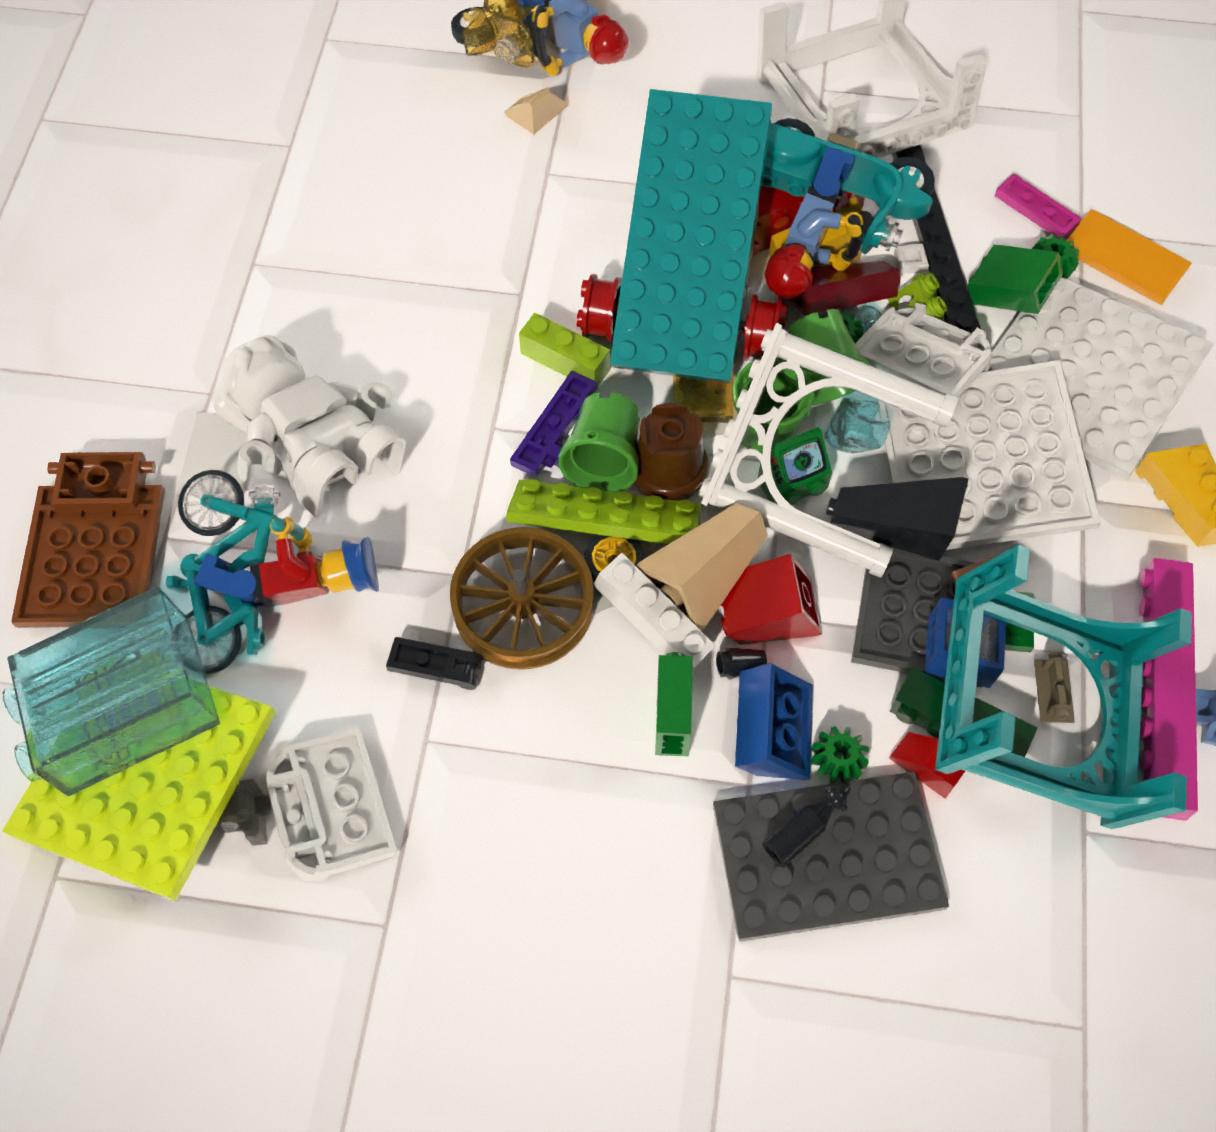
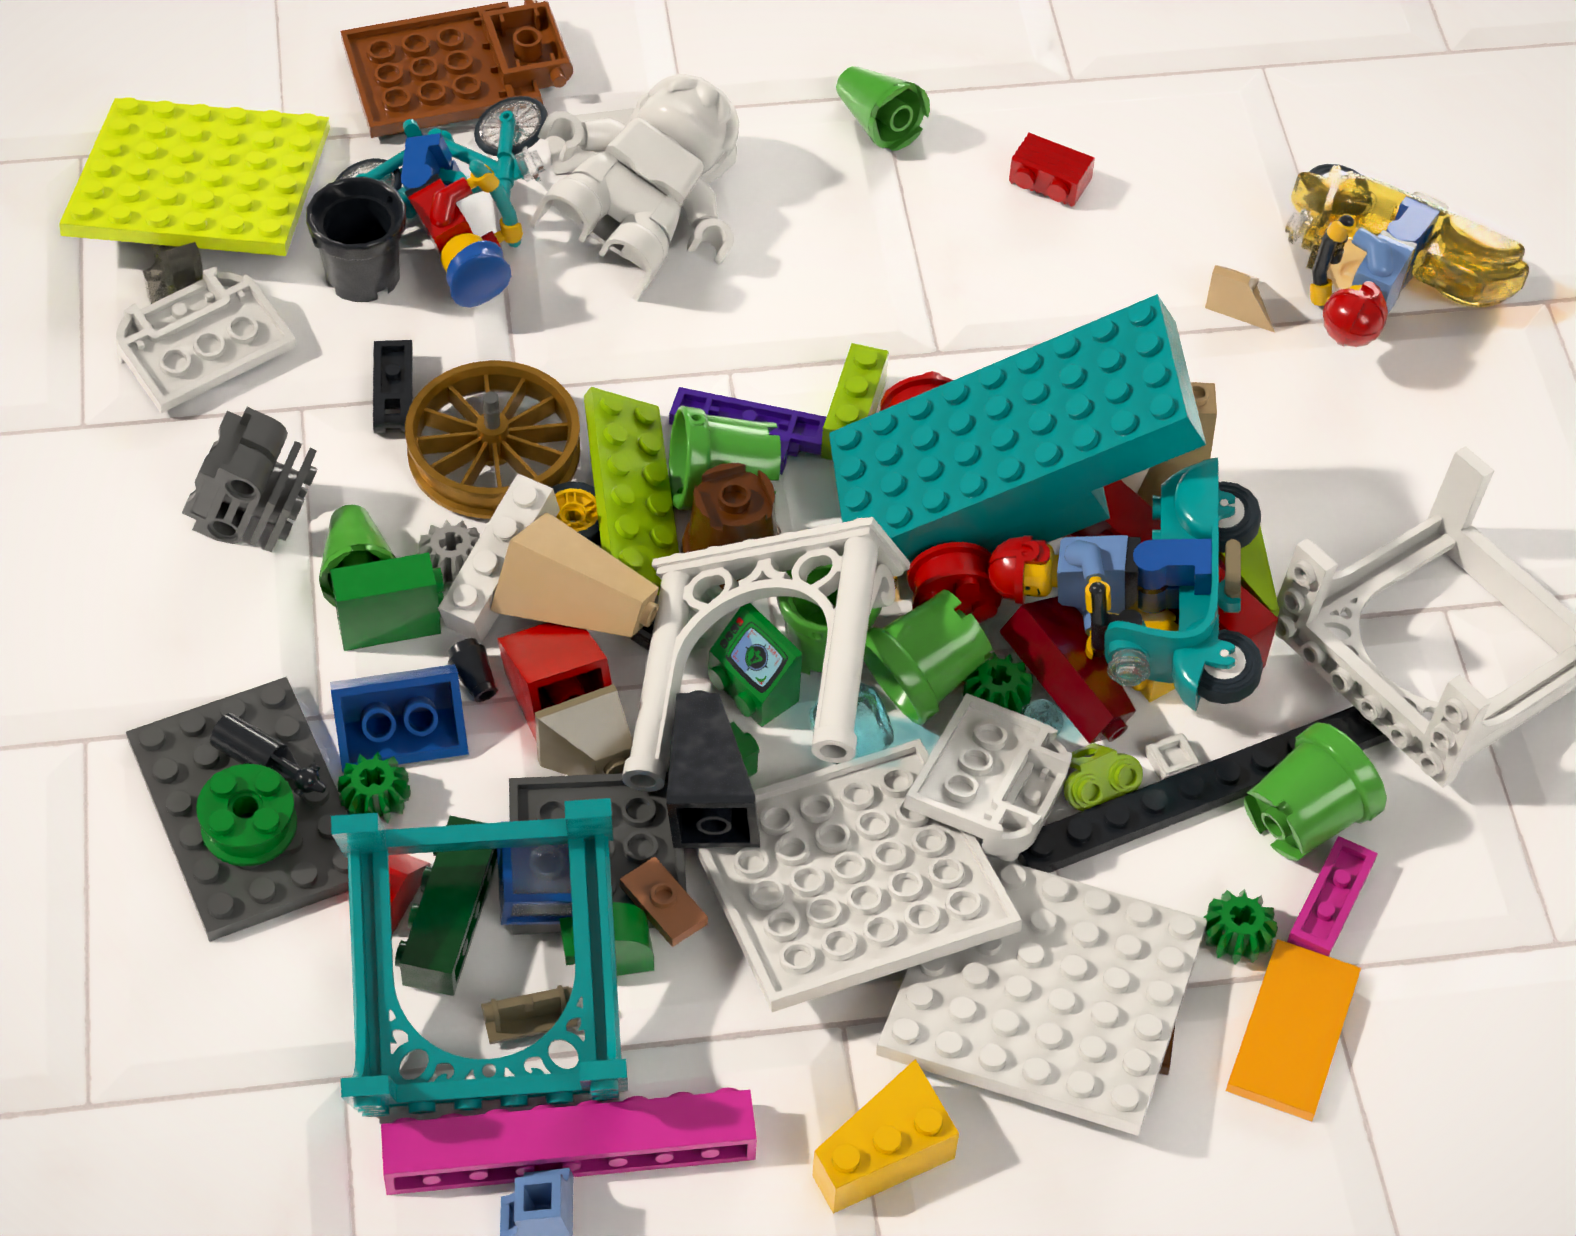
camera: 70 degrees right, 10 degrees down
clear light blue brick [2,586,221,797] -> none
green brick [968,244,1063,314] -> none
none -> dark grey piece [182,406,318,552]
none -> green wheel [196,764,297,866]
none -> black piece [306,177,406,302]
none -> bright green cone [319,504,396,607]
none -> light grey gear [417,519,480,585]
none -> dark tan slope [535,684,633,776]
none -> bright green cone [836,66,930,151]
none -> red brick [1009,132,1095,207]
none -> bright green piece [1243,722,1387,861]

